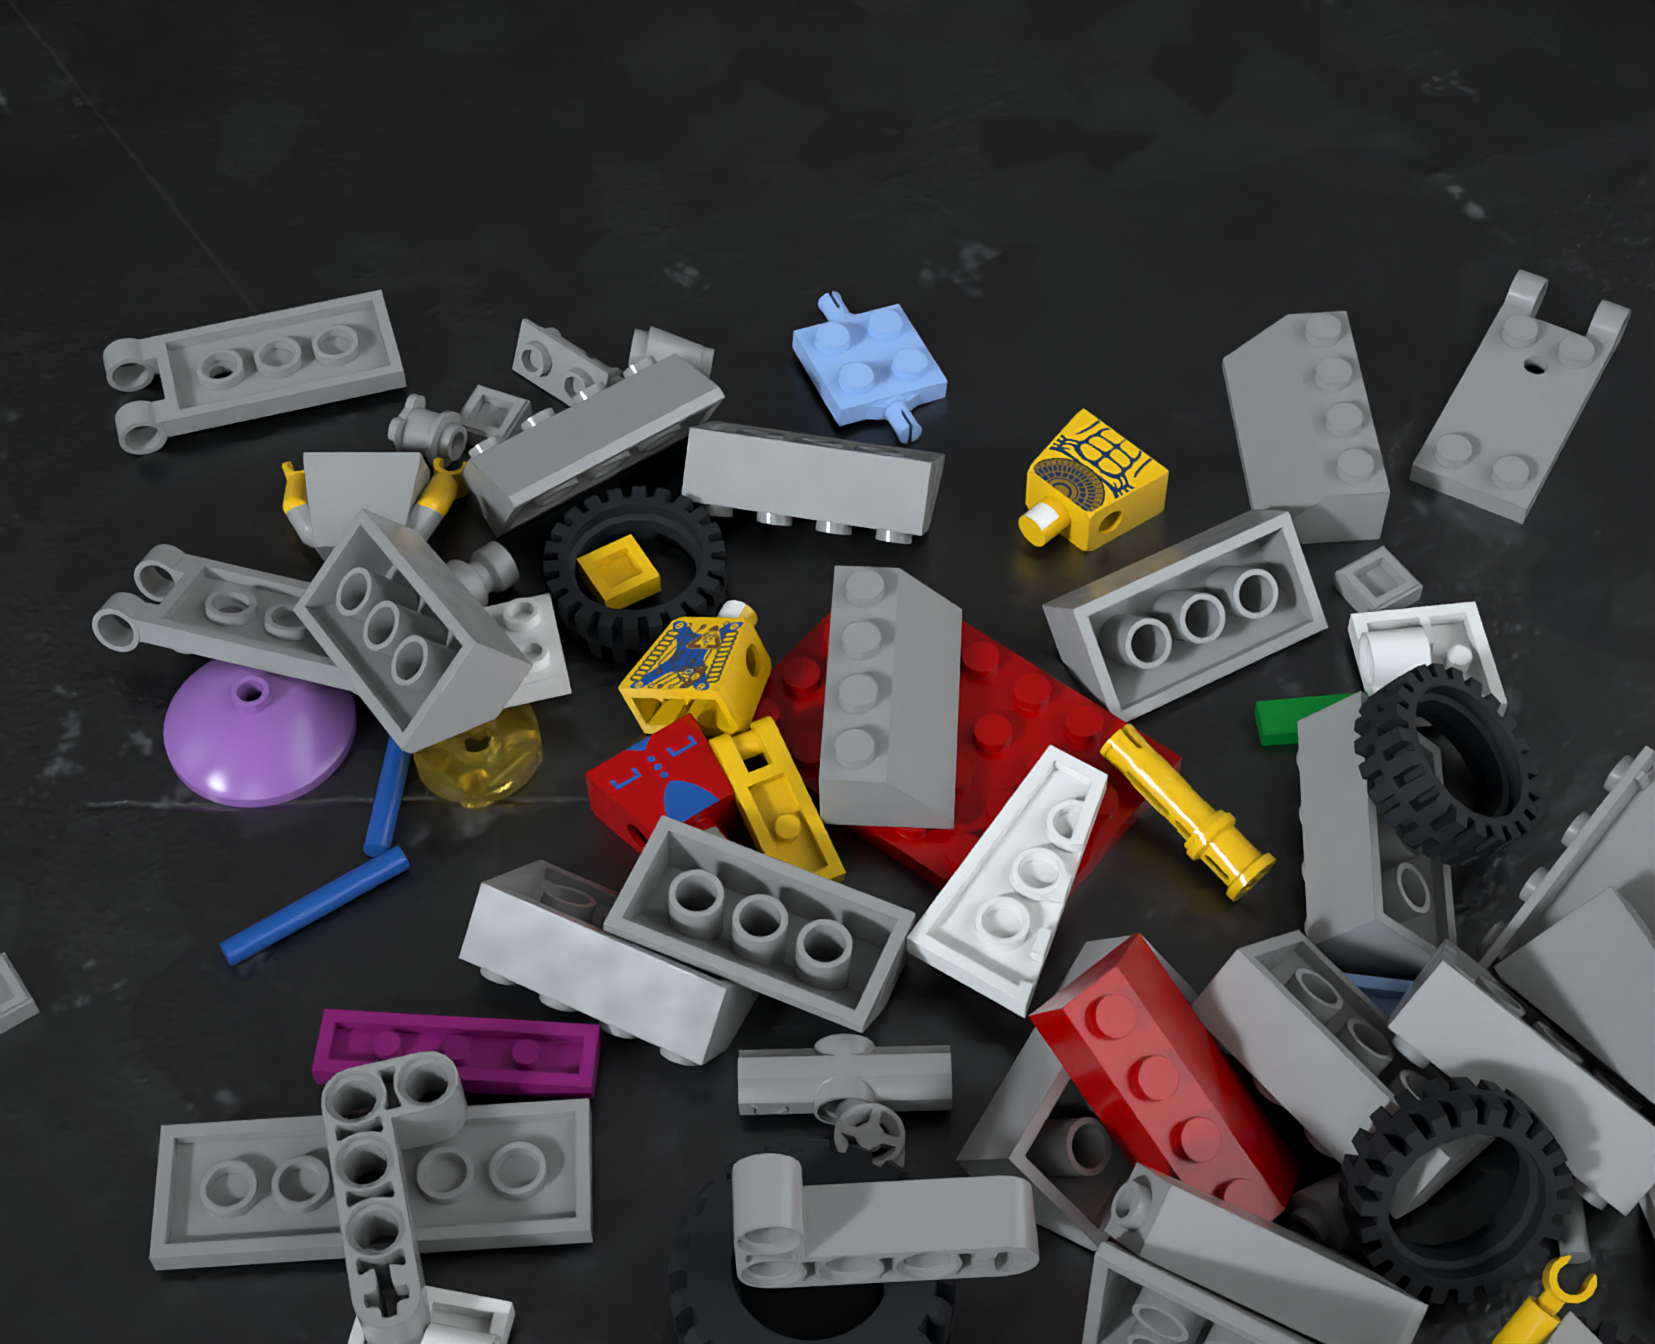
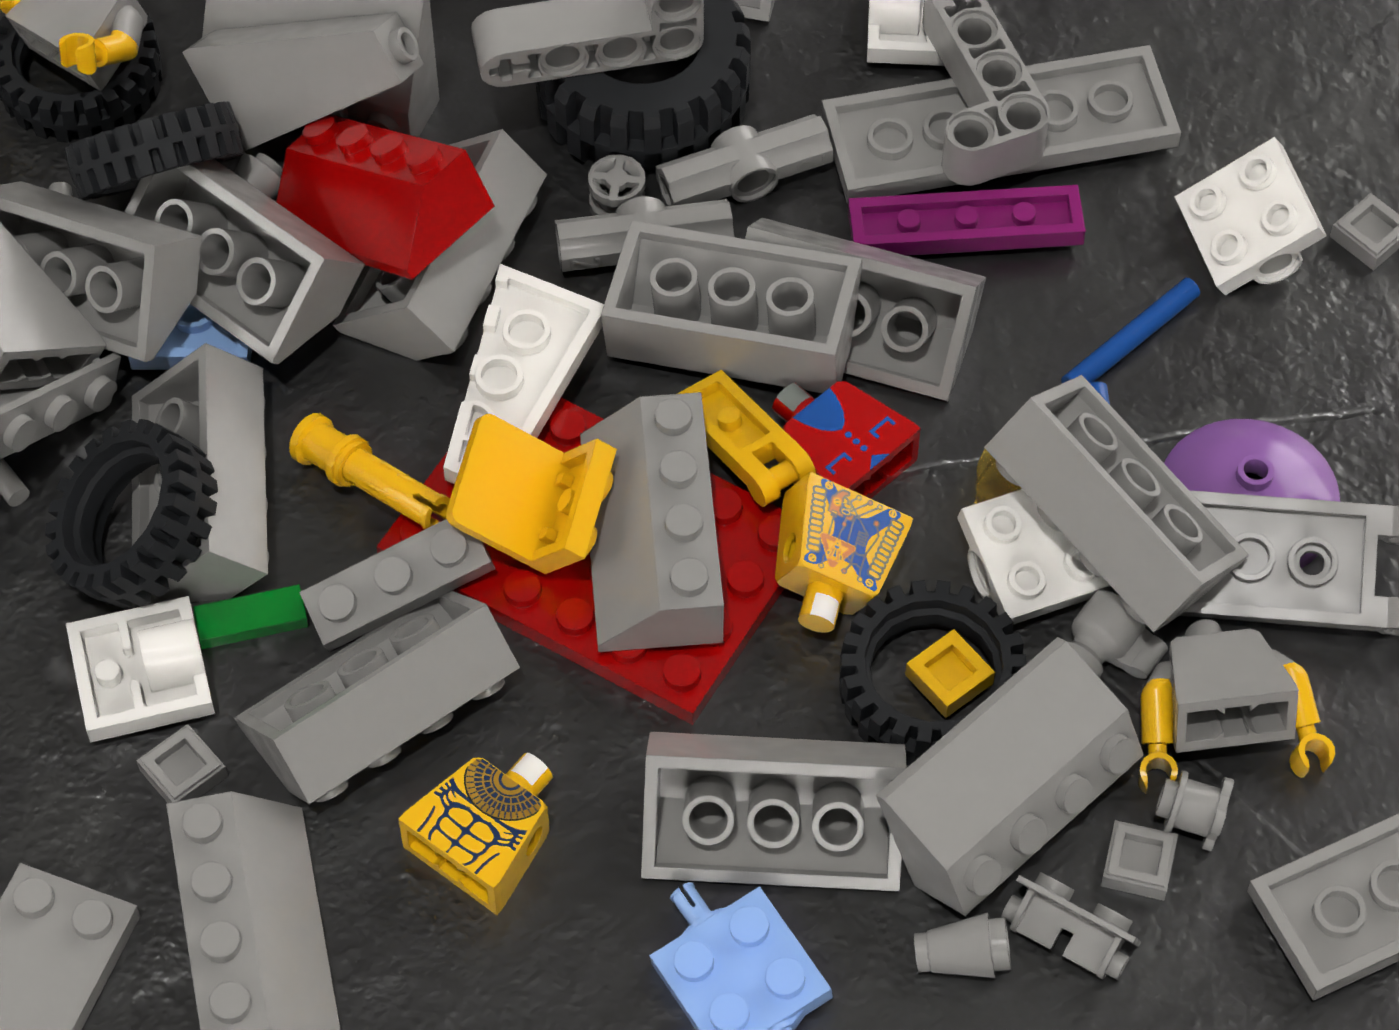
camera: 170 degrees right, 5 degrees up
none -> light grey plate [299,519,496,652]
none -> yellow bracket [446,414,617,574]
none -> light grey piece [656,114,833,206]
none -> white plate [1175,137,1327,295]

